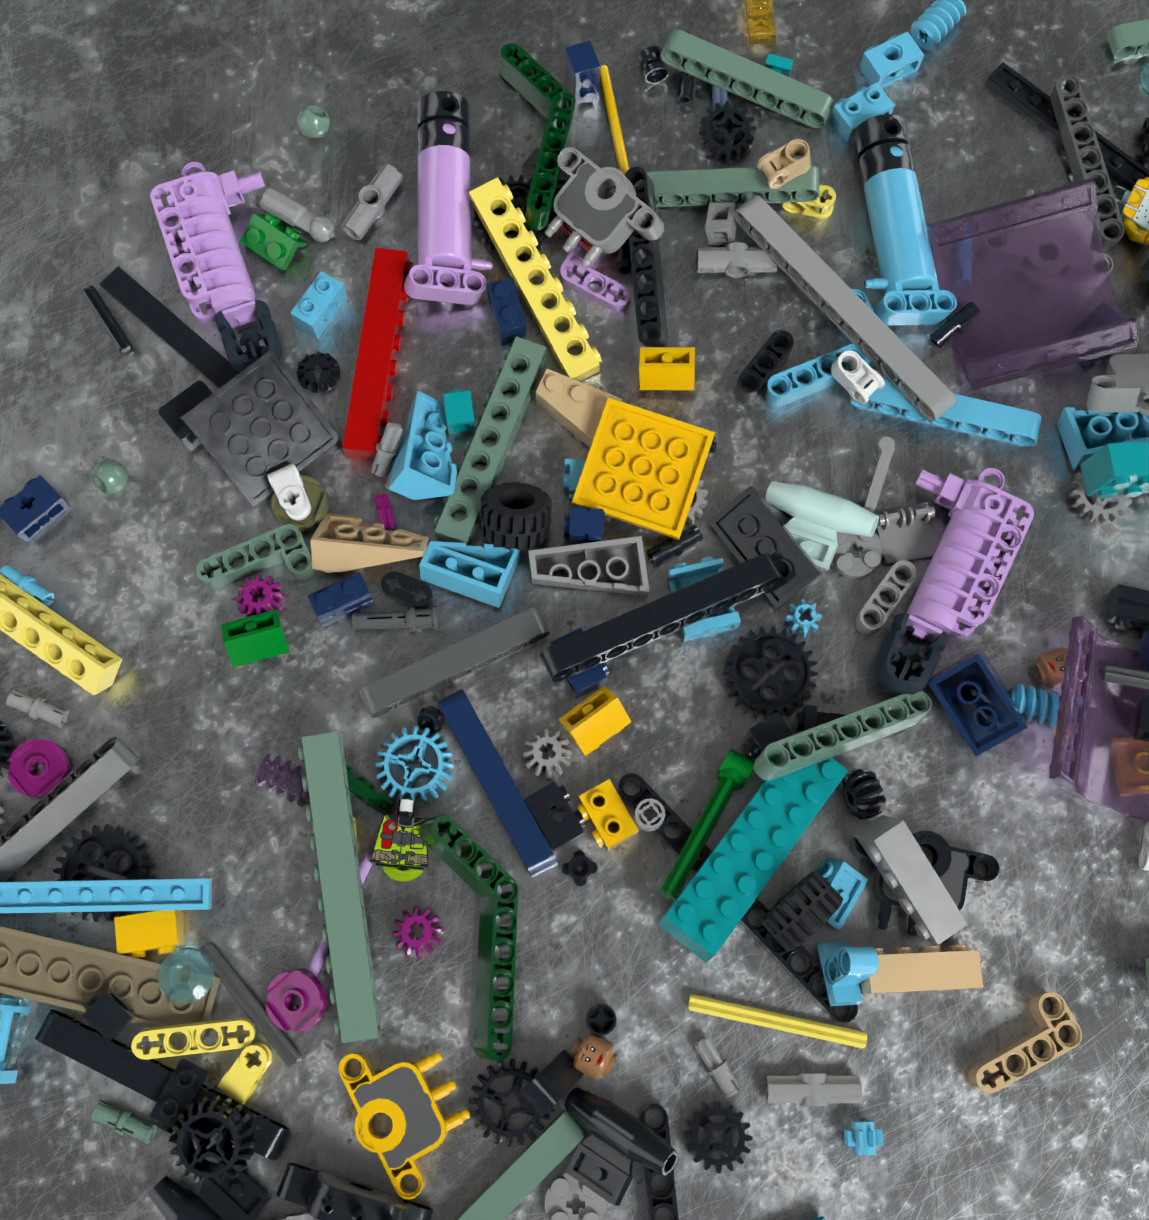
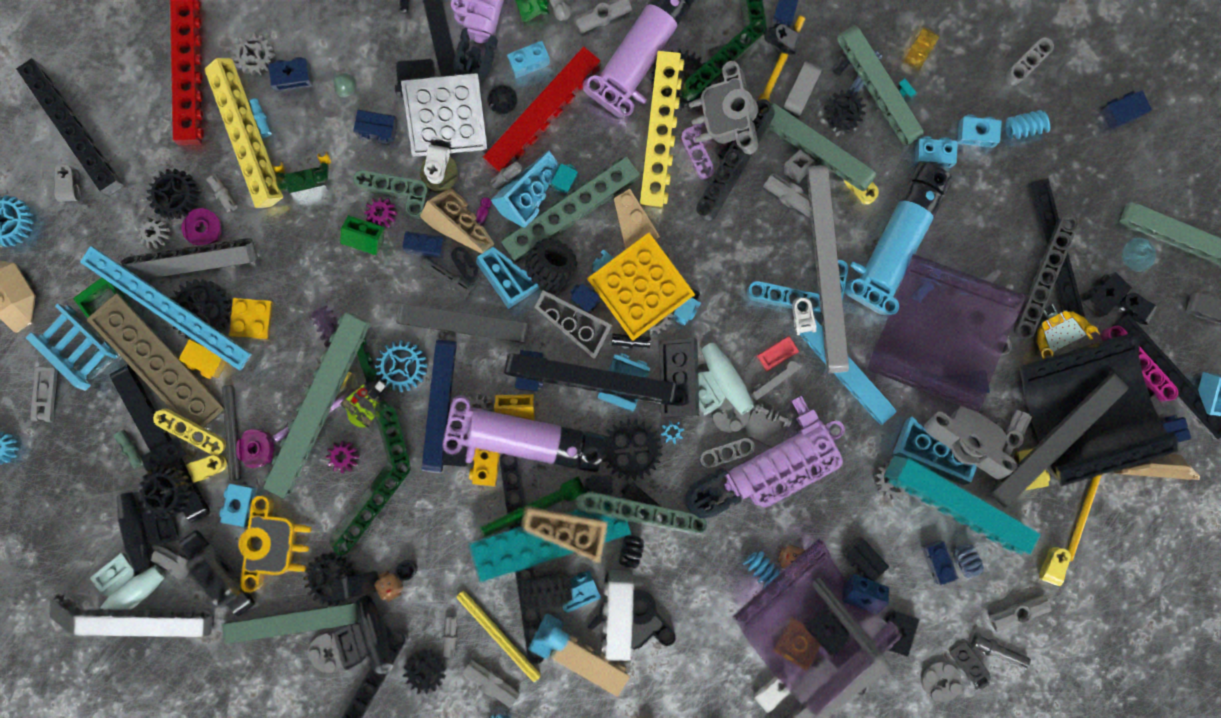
camera: 30 degrees right, 10 degrees up
black brick [82,991,136,1042] -> none
clear light blue piece [158,948,214,1004] -> none
black plate [417,706,445,734] -> none
dark blue brick [486,277,527,346] -> none
black plate [562,850,598,886] -> none
light grey wheel [634,799,665,832] -> none
black wheel [638,46,669,84] -> none
yellow brick [639,347,695,390] -> none
black beam [735,330,794,404] -> none
tan piece [757,139,811,189] -> none
dark blue slope [928,647,1028,756] -> none
black axle [929,302,981,349] -> none
none -> medium azure brick [219,483,257,527]
none -> yellow plate [229,298,273,340]
none -> dark green torso [271,152,331,193]
none -> dark blue brick [353,110,398,144]
none -> lavender piece [443,395,605,473]
none -> tan wedge [522,506,607,563]
none -> medium azure brick [673,298,701,326]
none -> coral tile [757,336,799,372]
none -> black piece [764,24,801,55]
none -> light grey beam [783,61,823,117]

